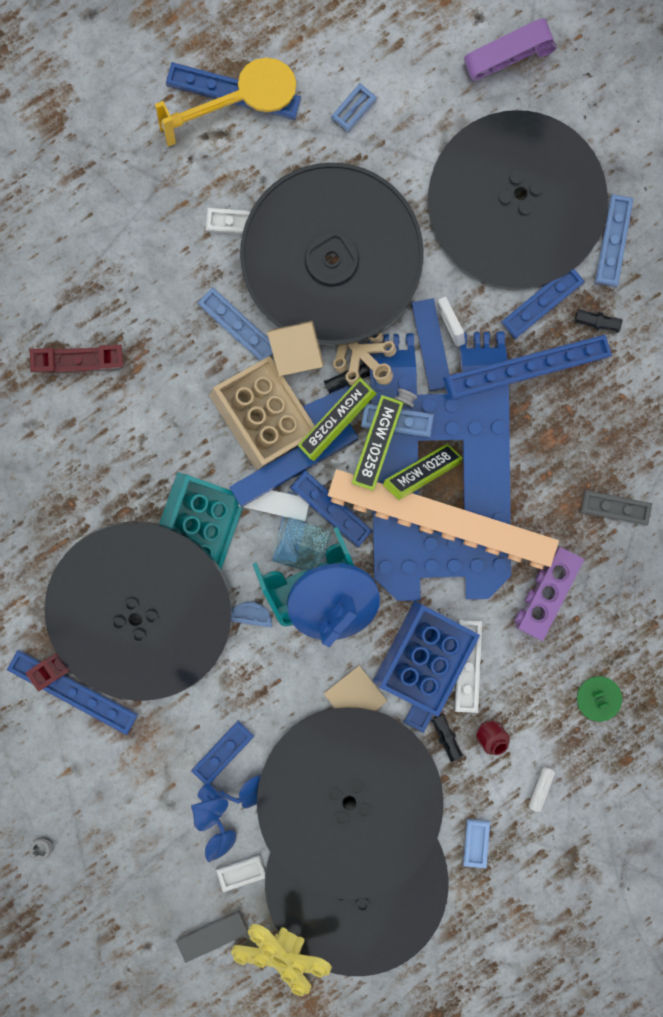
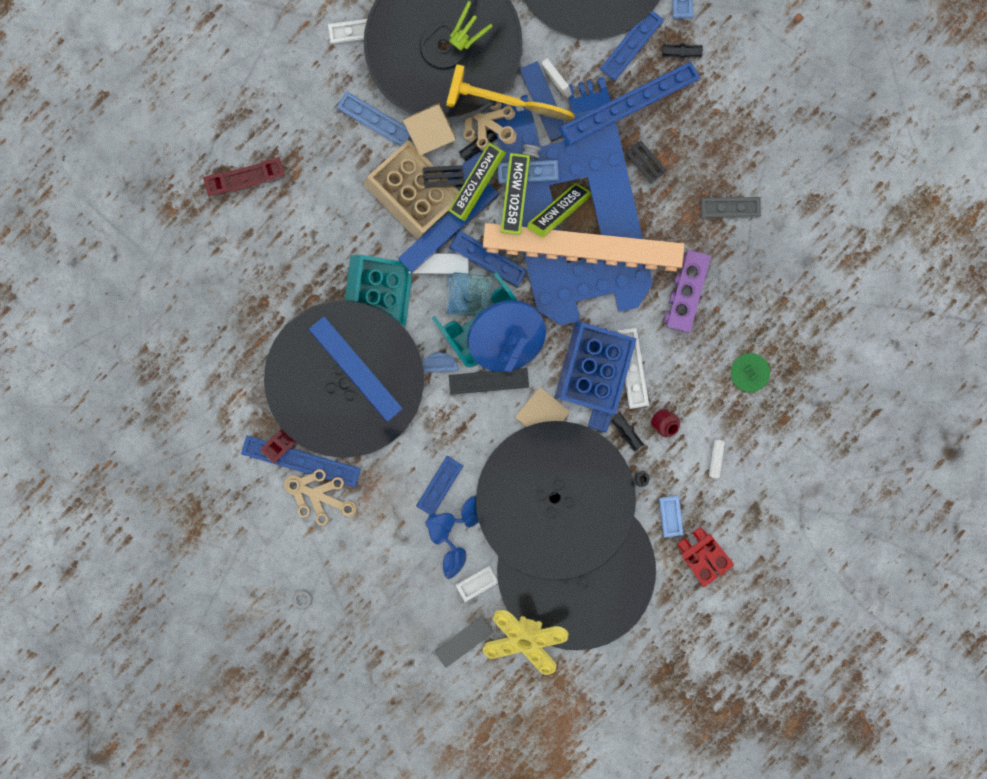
camera: 10 degrees left, 0 degrees up
none -> tan plant [284,469,357,525]
none -> blue tile [308,317,403,422]
none -> black tile [422,165,465,188]
none -> yellow piece [446,64,575,121]
none -> lime plant [449,1,492,51]
none -> black tile [449,368,529,395]
none -> black tile [626,141,666,184]
none -> black pin [634,471,650,487]
none -> red hips [677,527,734,588]

